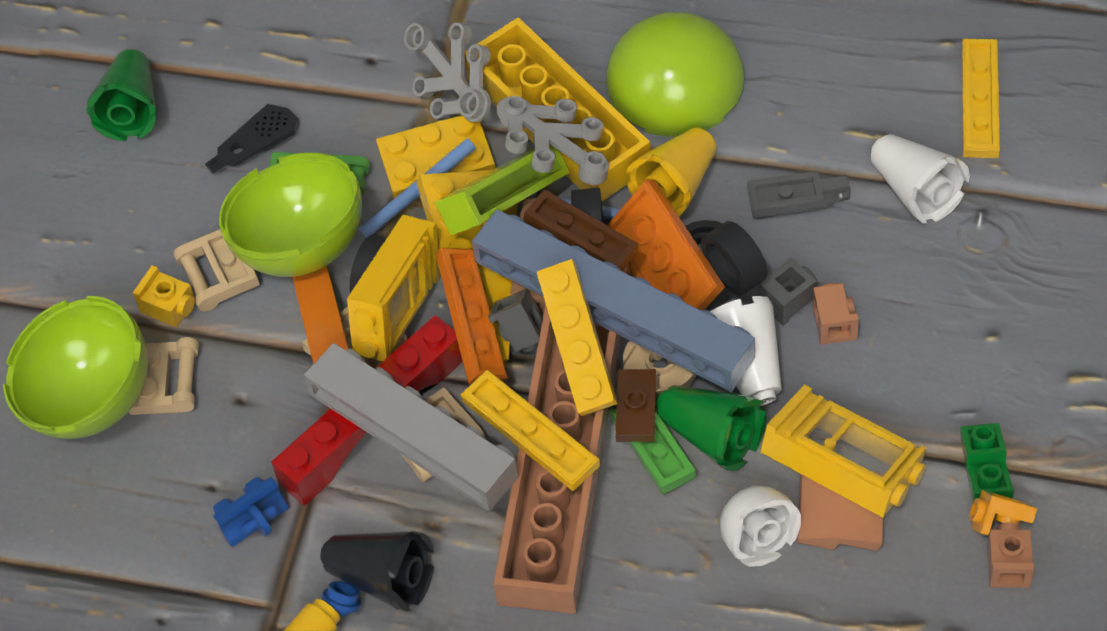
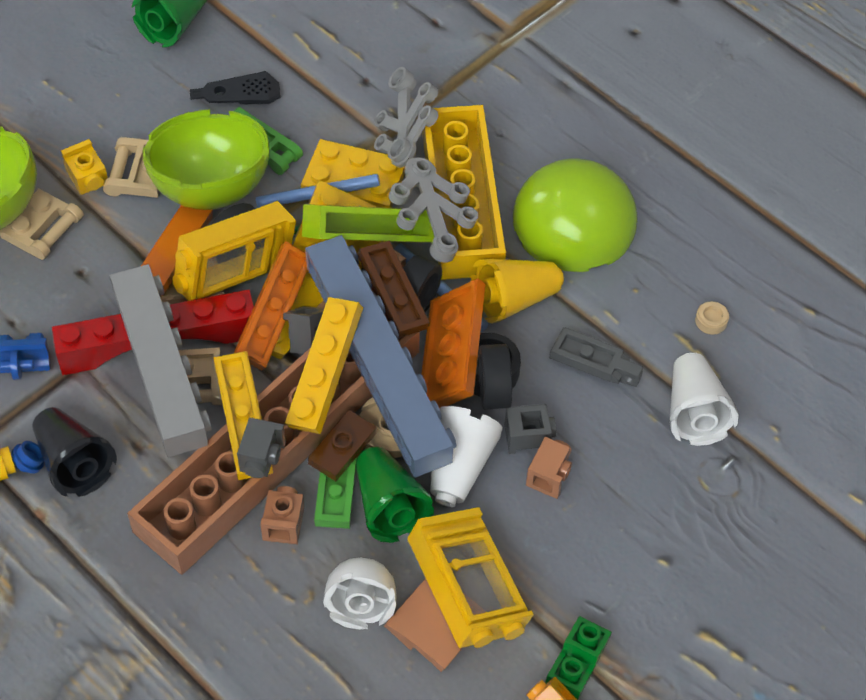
camera: 25 degrees right, 0 degrees up
yellow tile [962,39,1000,158] -> none
none -> dark grey brick [237,417,286,478]
none -> nougat brick [260,486,304,545]
none -> tan tile [695,301,729,335]

